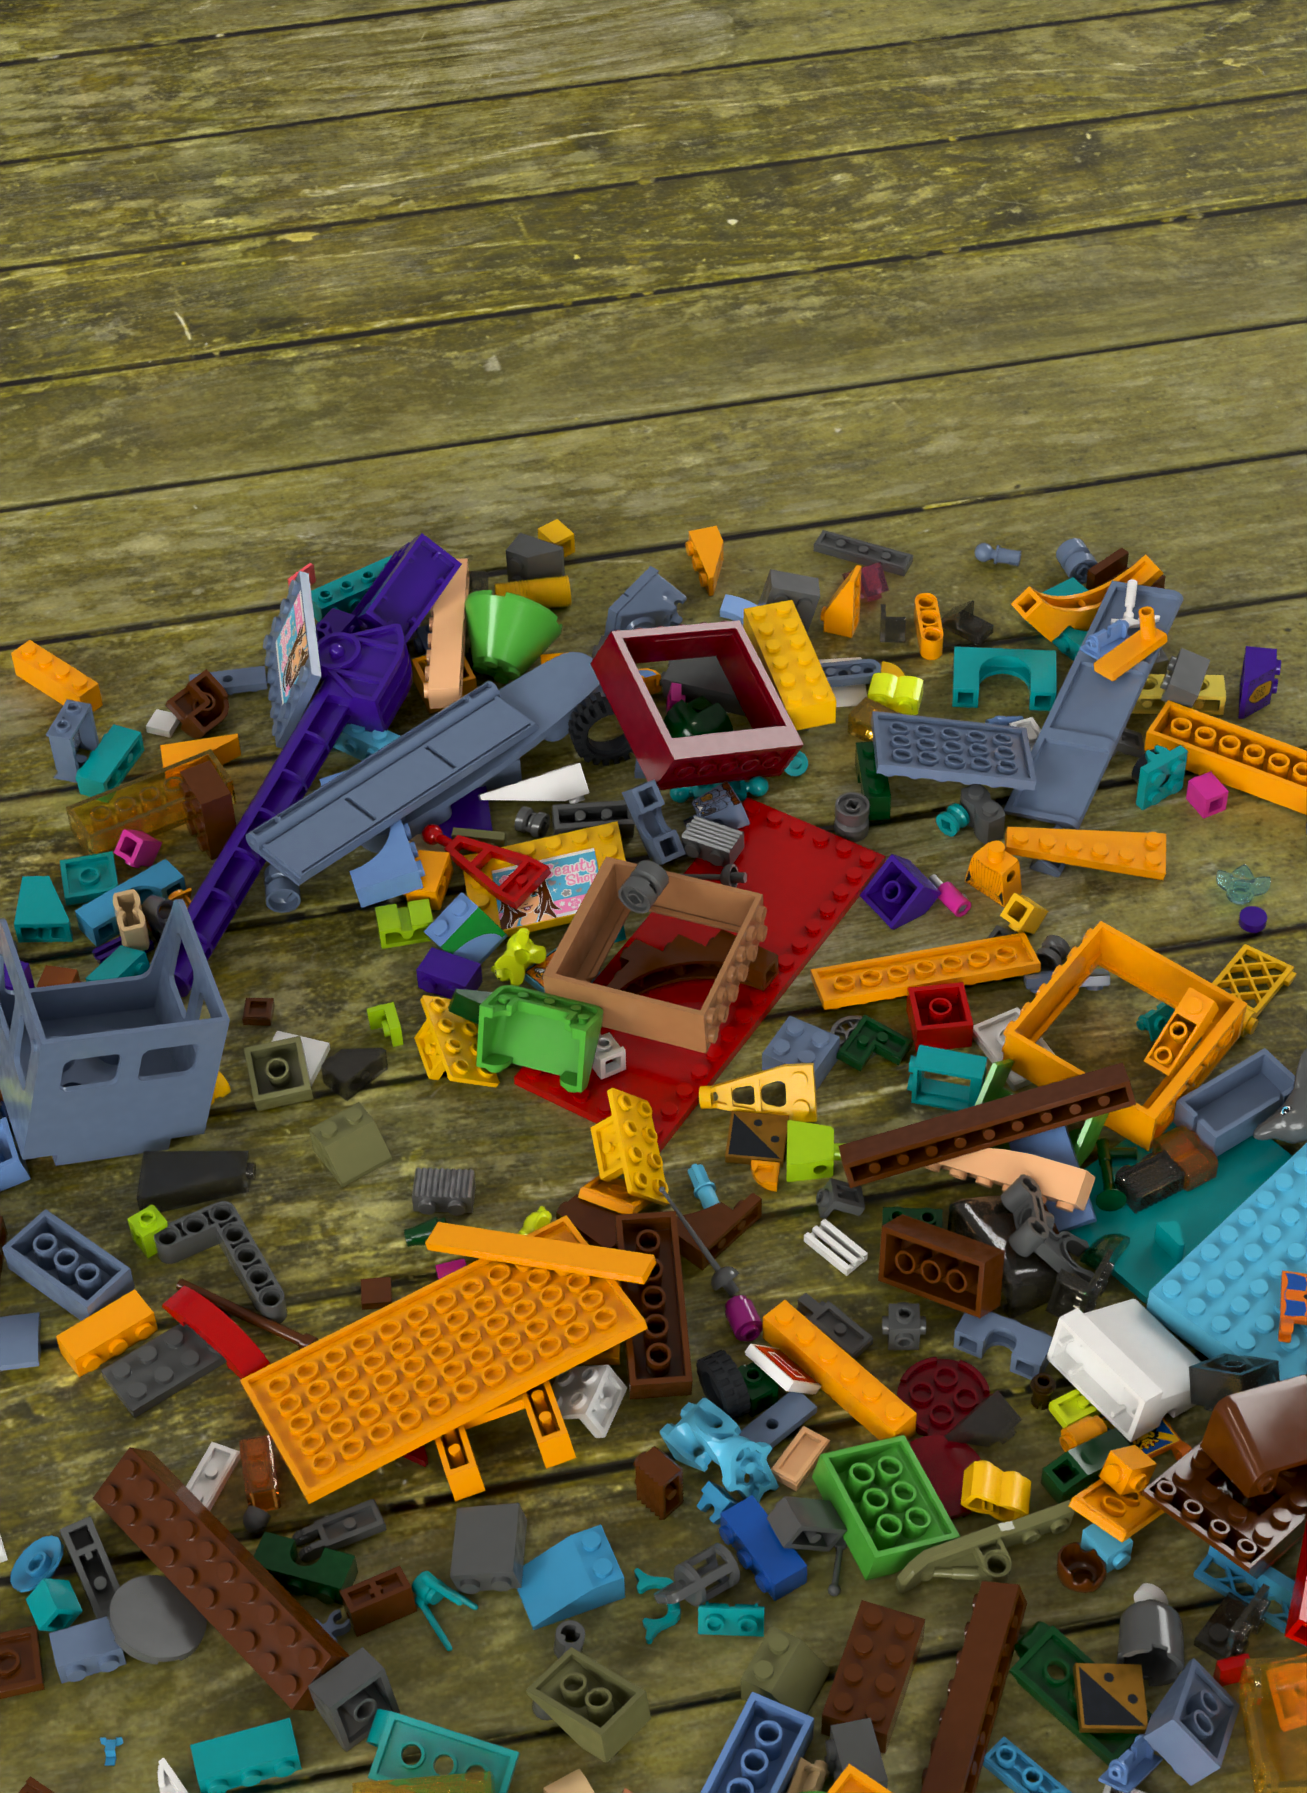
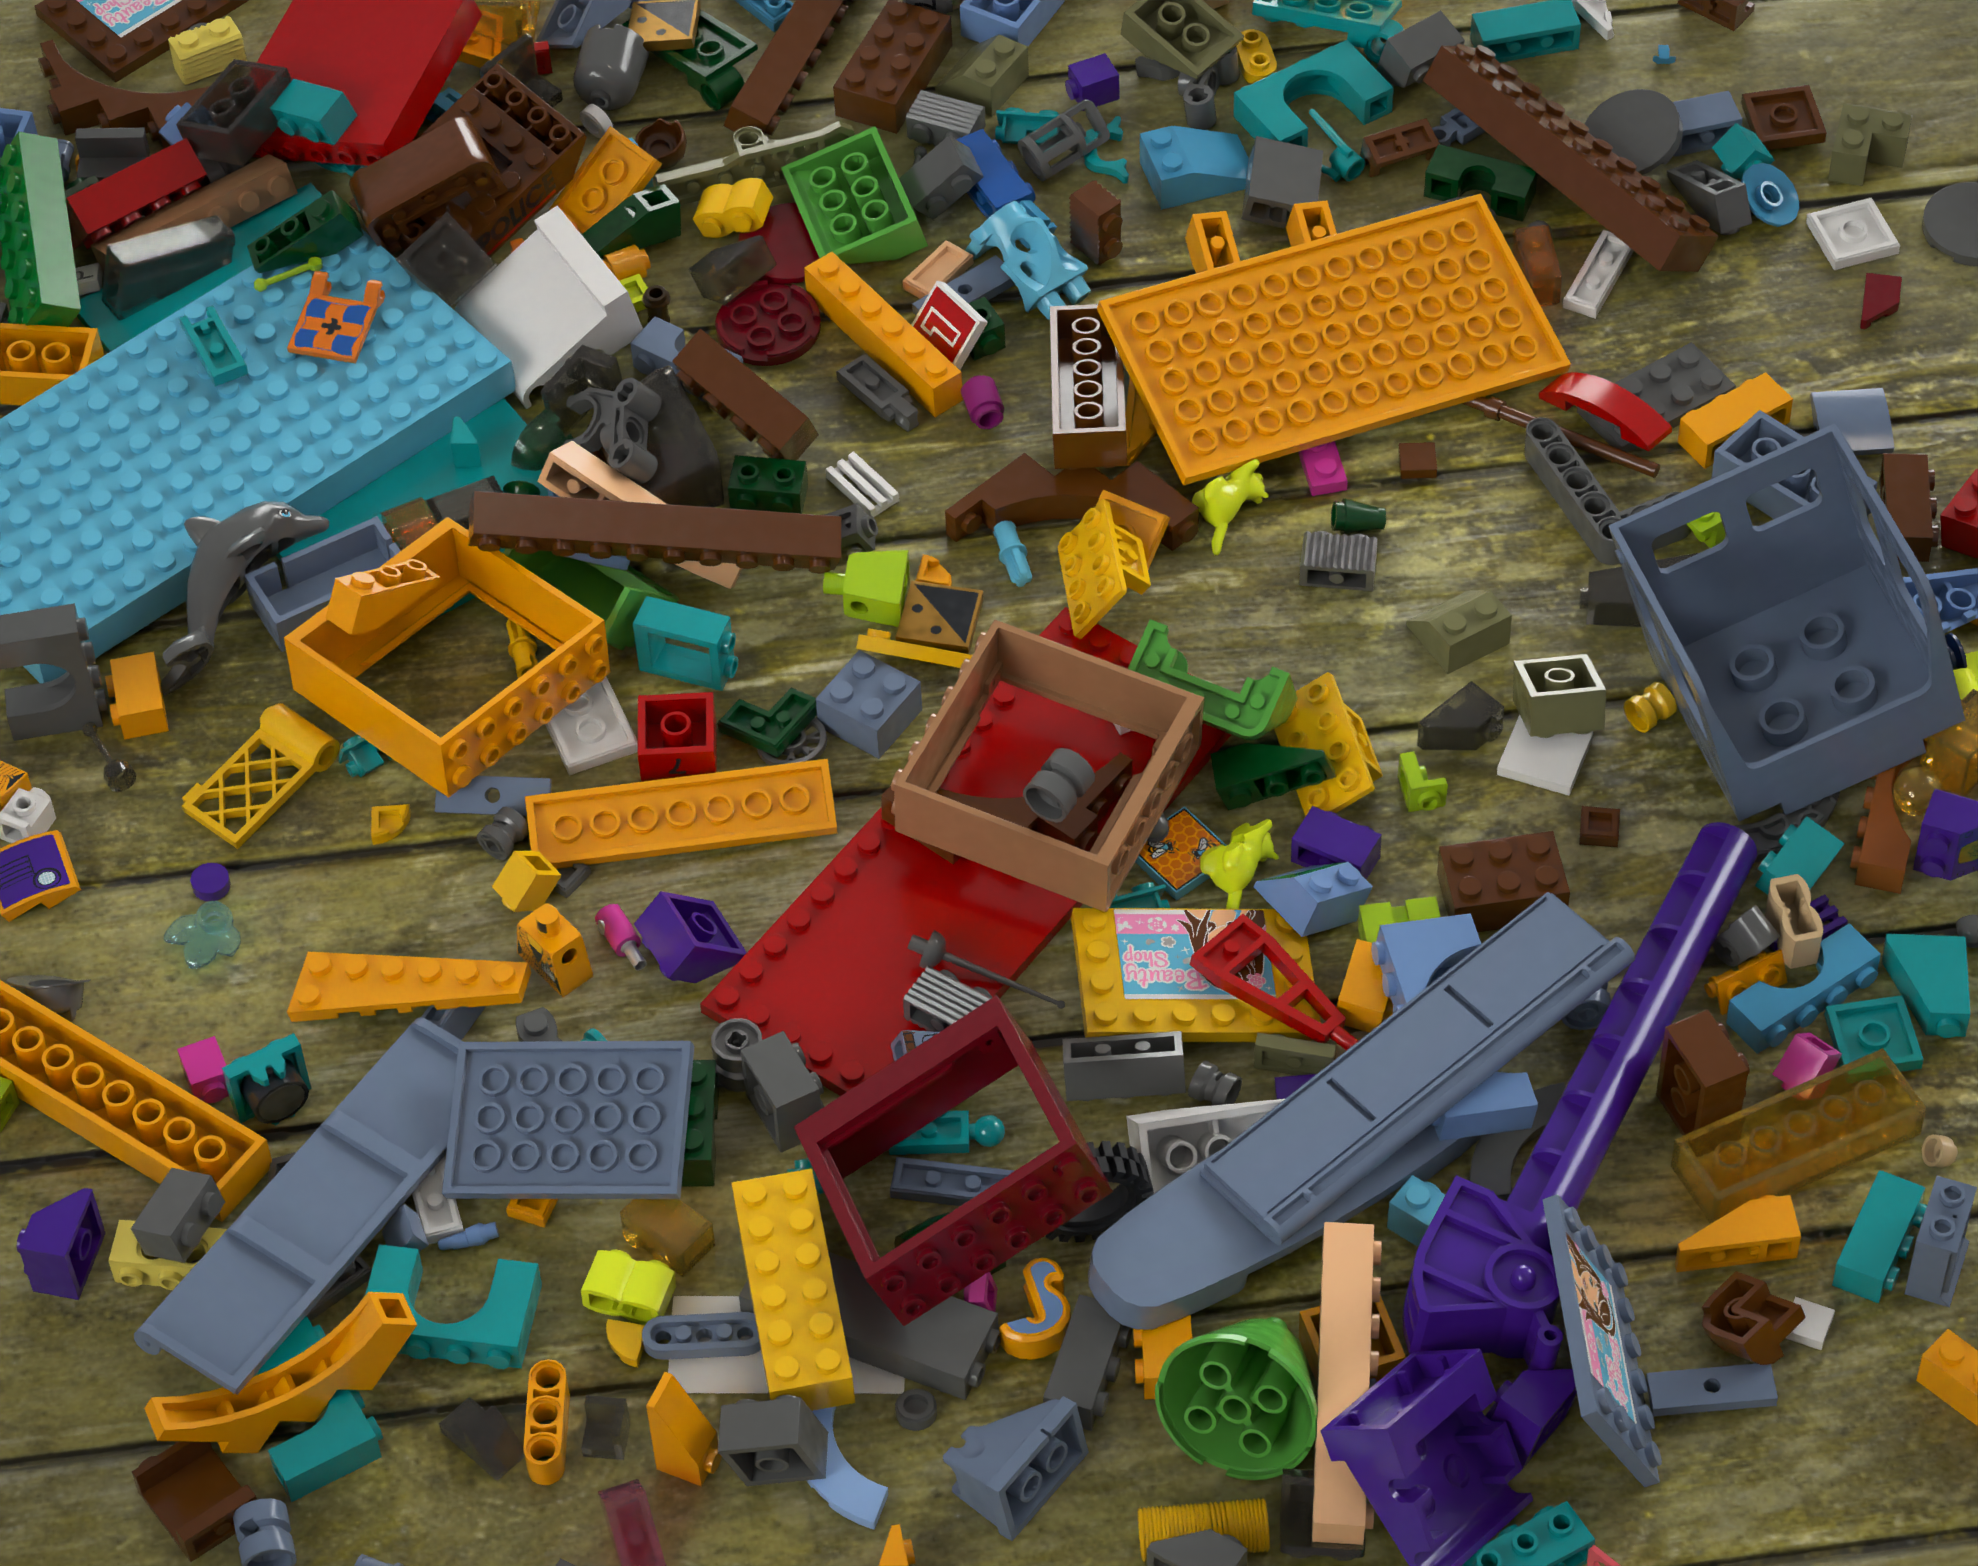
camera: 175 degrees left, 5 degrees up
light orange tile [425,1222,656,1284] -> none
sand blue arch [622,779,686,865] -> none
dark grey sword [659,1187,739,1296] -> none
black tyre [696,1349,751,1420] -> none
dark grey brick [882,1302,926,1350] -> none
medium blue hinge [1079,619,1130,660] -> none
light orange piece [1094,606,1168,681] -> none
light orange brick [1099,1445,1157,1496] -> none
white piece [1111,579,1160,628] -> none
none -> sand blue slope [382,1204,429,1251]
none -> dark grey brick [741,1031,824,1153]
none -> dark grey brick [906,90,986,147]
none -> dark purple brick [1065,53,1120,111]
none -> teal arch [1233,40,1393,147]
none -> yellow plate [1236,29,1277,84]
none -> reddish brown brick [1437,831,1570,932]
none -> tan hinge [1922,1134,1958,1168]

